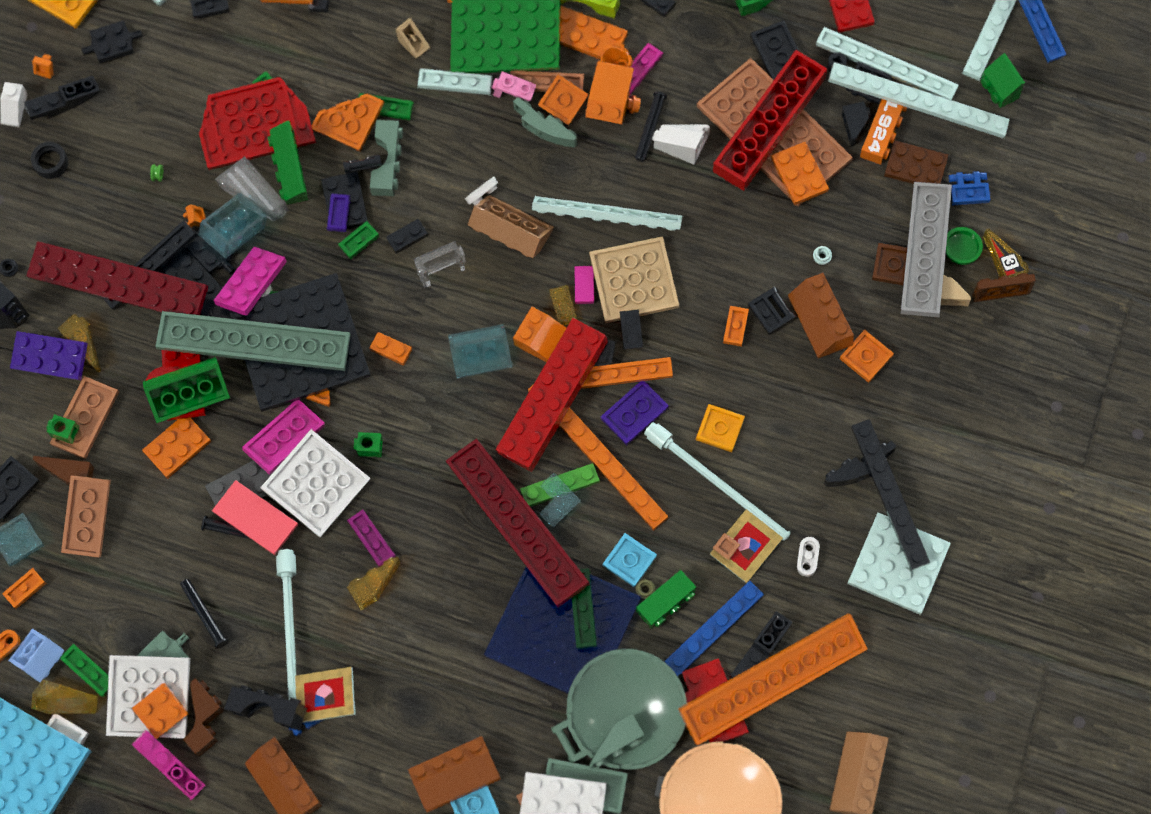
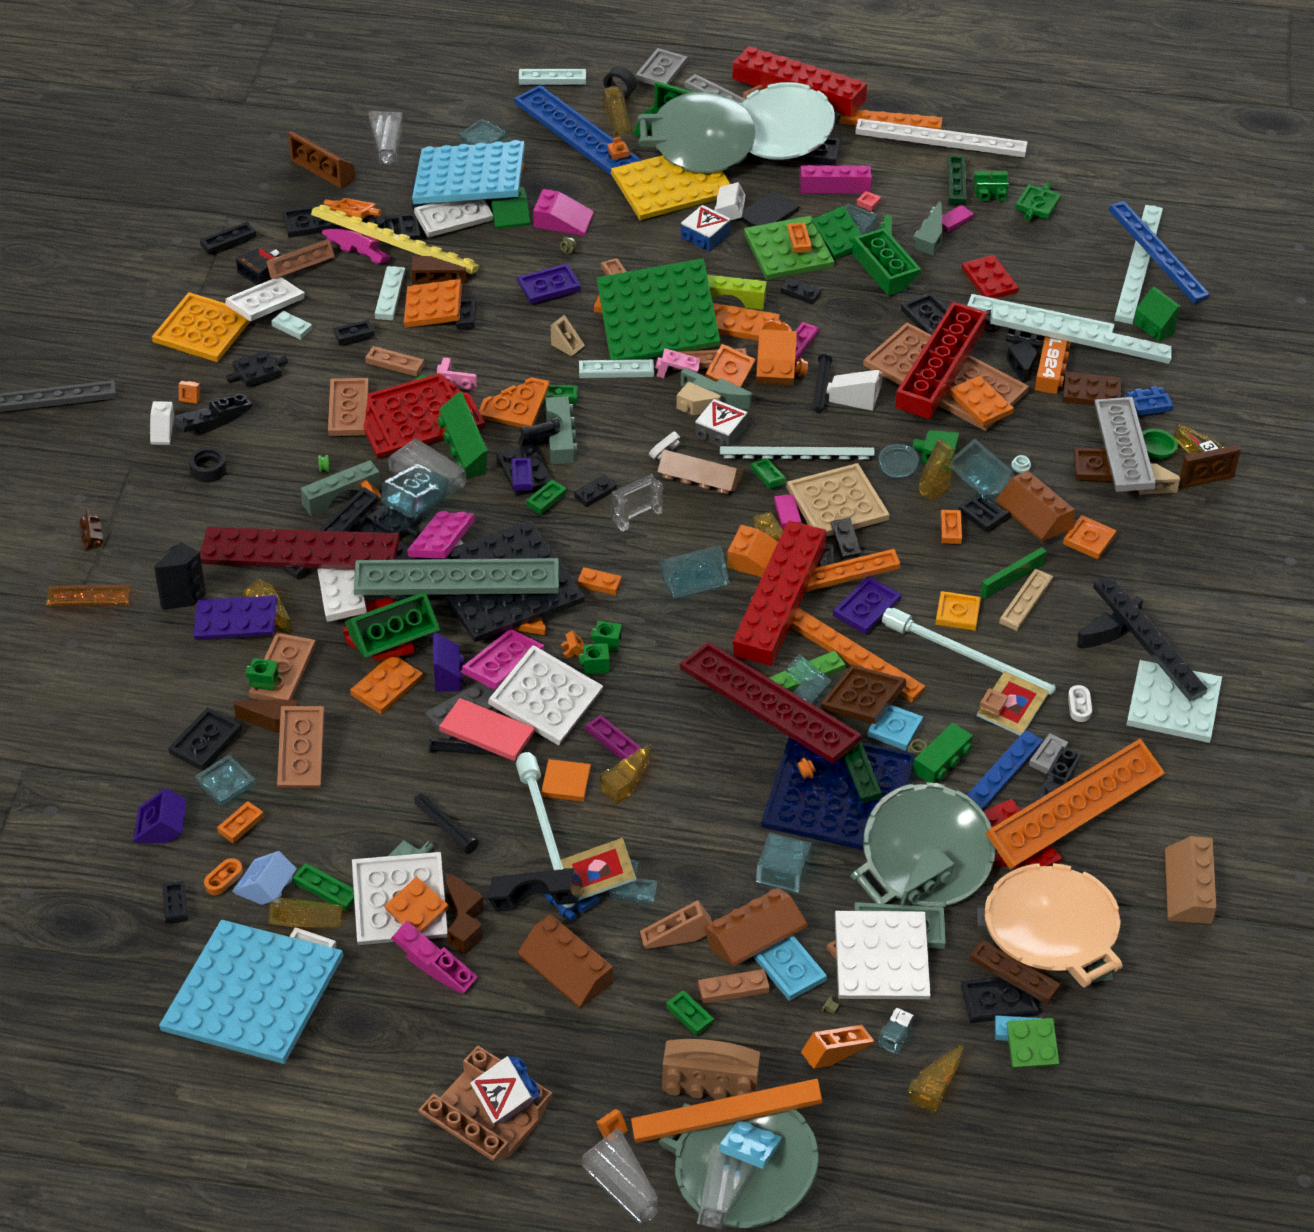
camera: 15 degrees left, 25 degrees down
none -> sand green arch [300,460,381,516]
none -> white plate [317,568,367,622]
none -> nougat plate [328,378,369,436]
none -> nougat plate [365,346,424,377]
none -> dark purple slope [433,633,464,692]
none -> bright pink bracket [437,358,477,390]
none -> orange tile [541,759,591,802]
none -> orange tile [561,630,584,658]
none -> green brick [591,621,622,653]
none -> clear light blue plate [610,859,657,904]
none -> nougat slope [640,900,712,949]
none -> tan slope [676,382,721,415]
none -> piece [695,399,747,447]
none -> green plate [751,458,786,489]
none -> clear light blue brick [756,832,811,892]
none -> orange plate [797,758,815,779]
none -> reddish brown plate [821,665,907,724]
none -> clear light blue piece [878,444,919,478]
none -> green torso [912,430,959,471]
none -> clear yellow slope [919,439,954,501]
none -> clear light blue slope [946,439,1015,498]
none -> green tile [981,547,1047,599]
none -> tan tile [999,569,1053,631]
none -> light grey plate [1029,733,1068,774]

